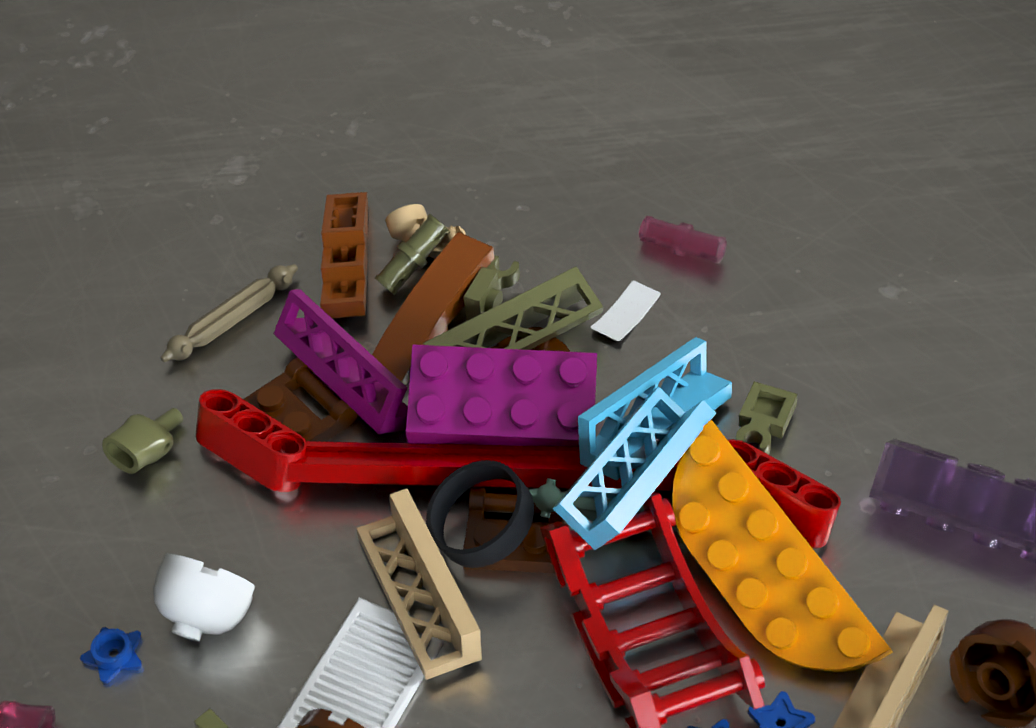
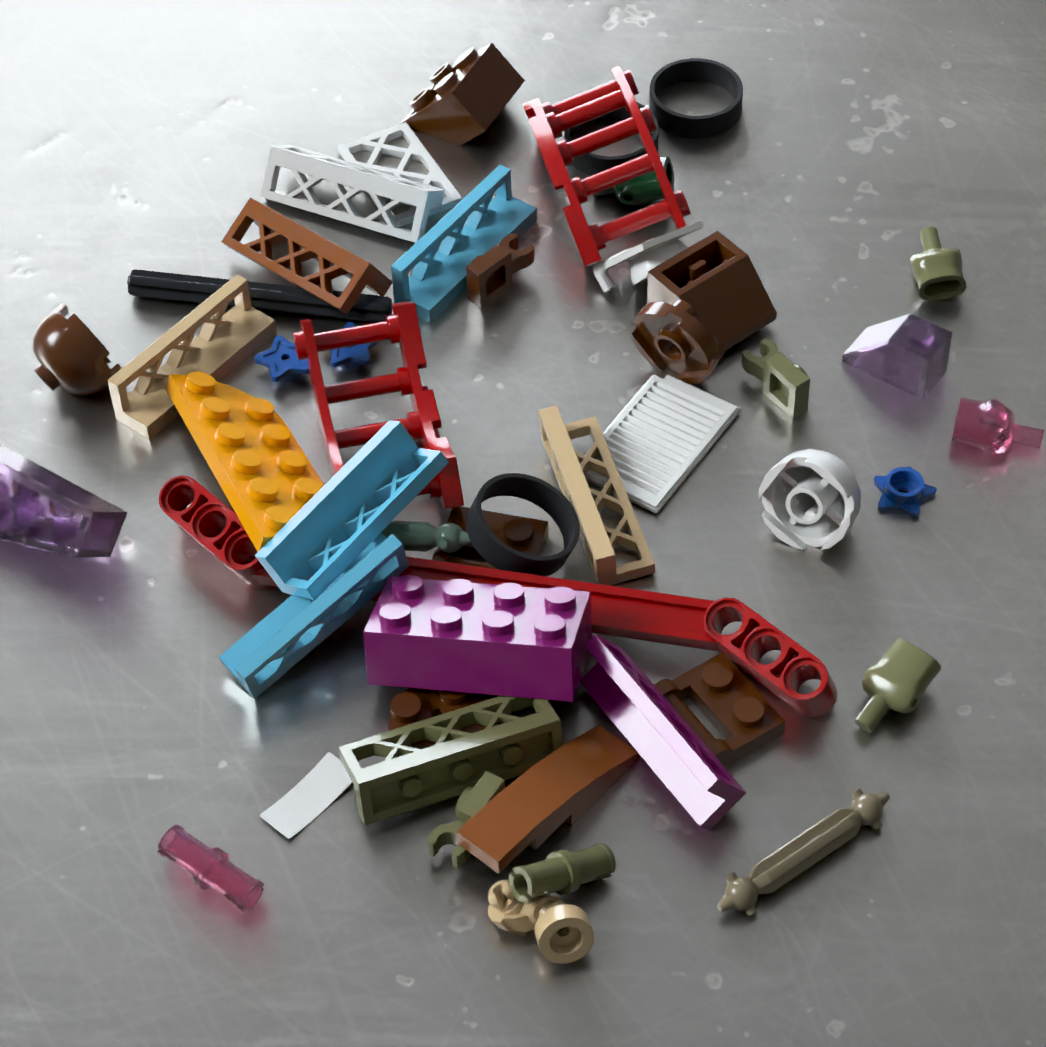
camera: 175 degrees left, 0 degrees up
dark orange slope [320,192,368,318] -> none
olive plate [736,381,798,455] -> none

